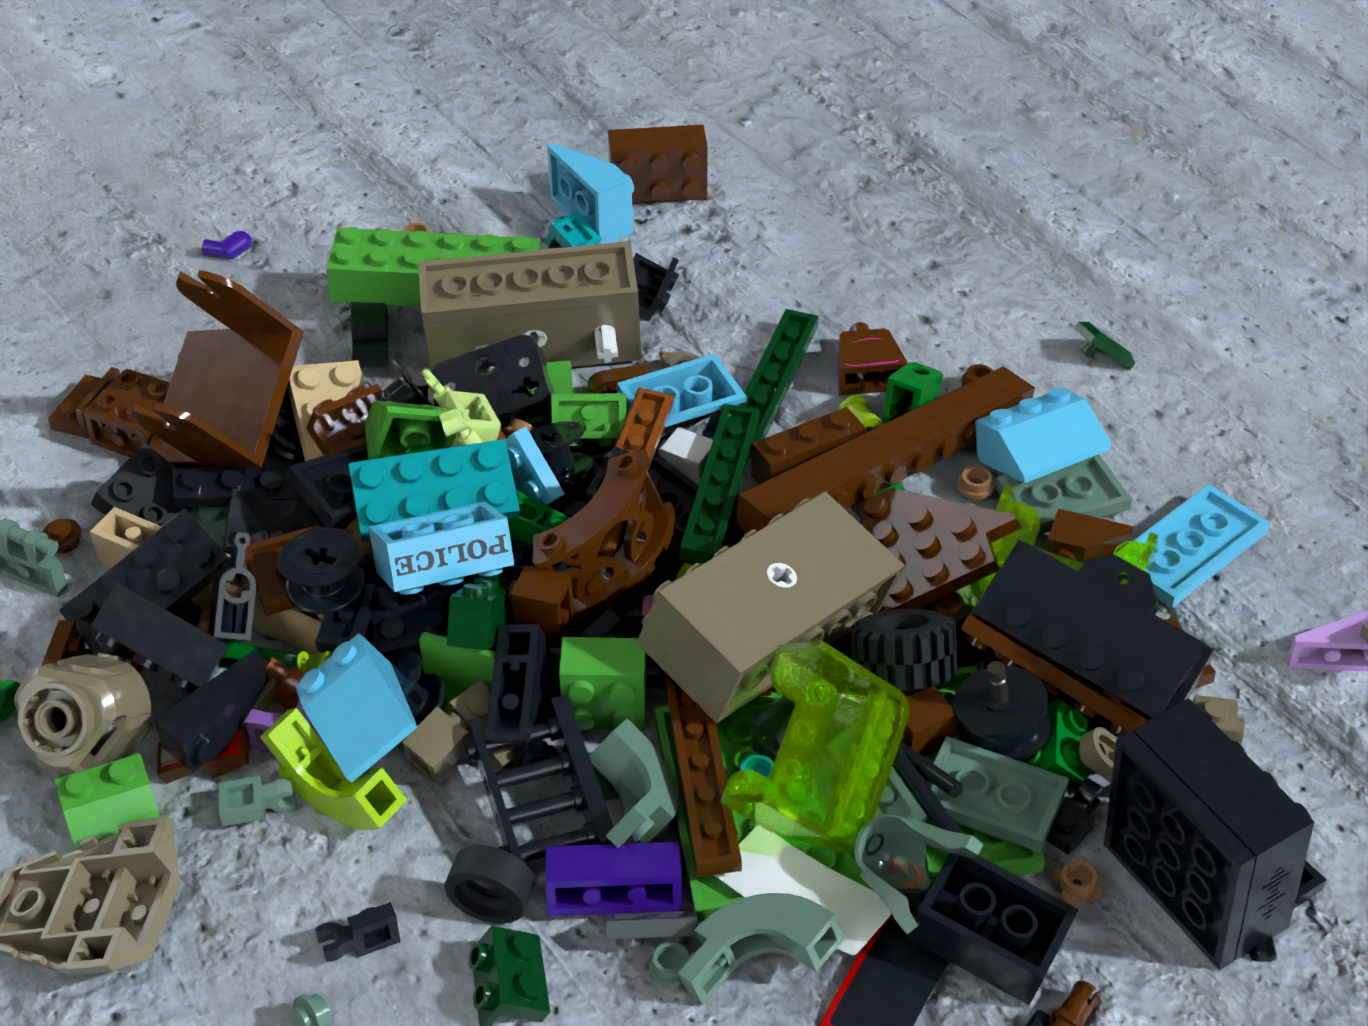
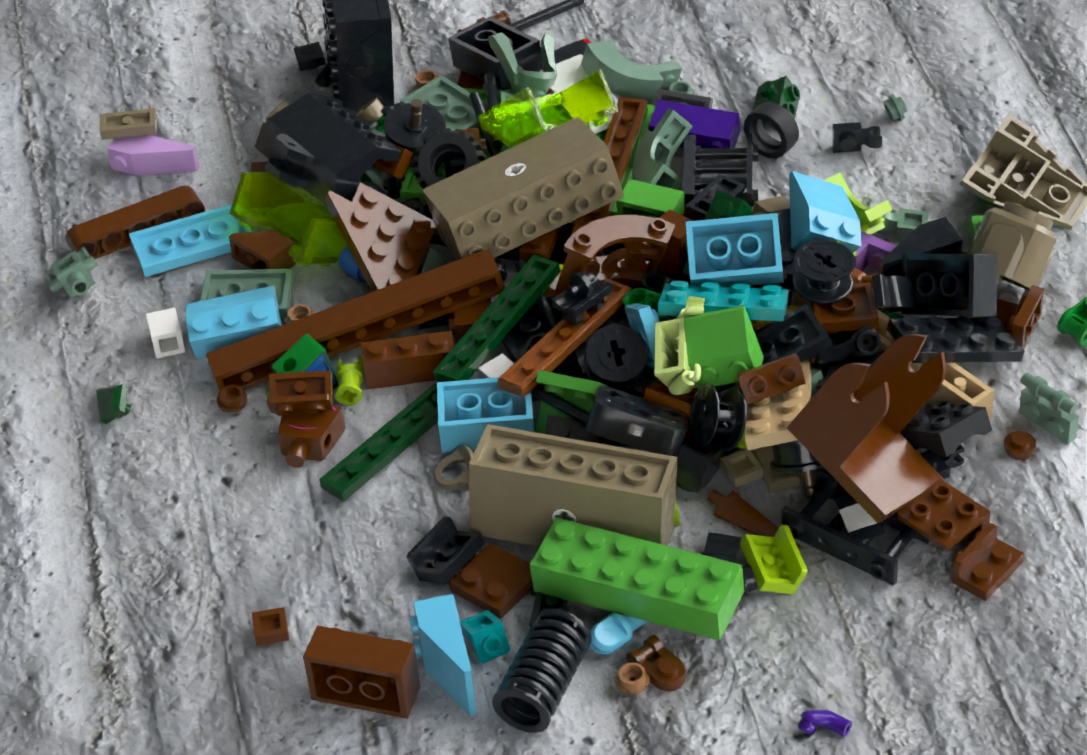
camera: 155 degrees left, 0 degrees up
none -> sand green piece [44,247,99,298]
none -> reddish brown beam [65,185,205,259]
none -> white brick [146,307,185,359]
none -> reddish brown plate [252,607,290,646]
none -> reddish brown bracket [267,370,333,416]
none -> black piece [492,609,592,733]
none -> lime bracket [740,525,808,594]
none -> black plate [742,564,758,596]

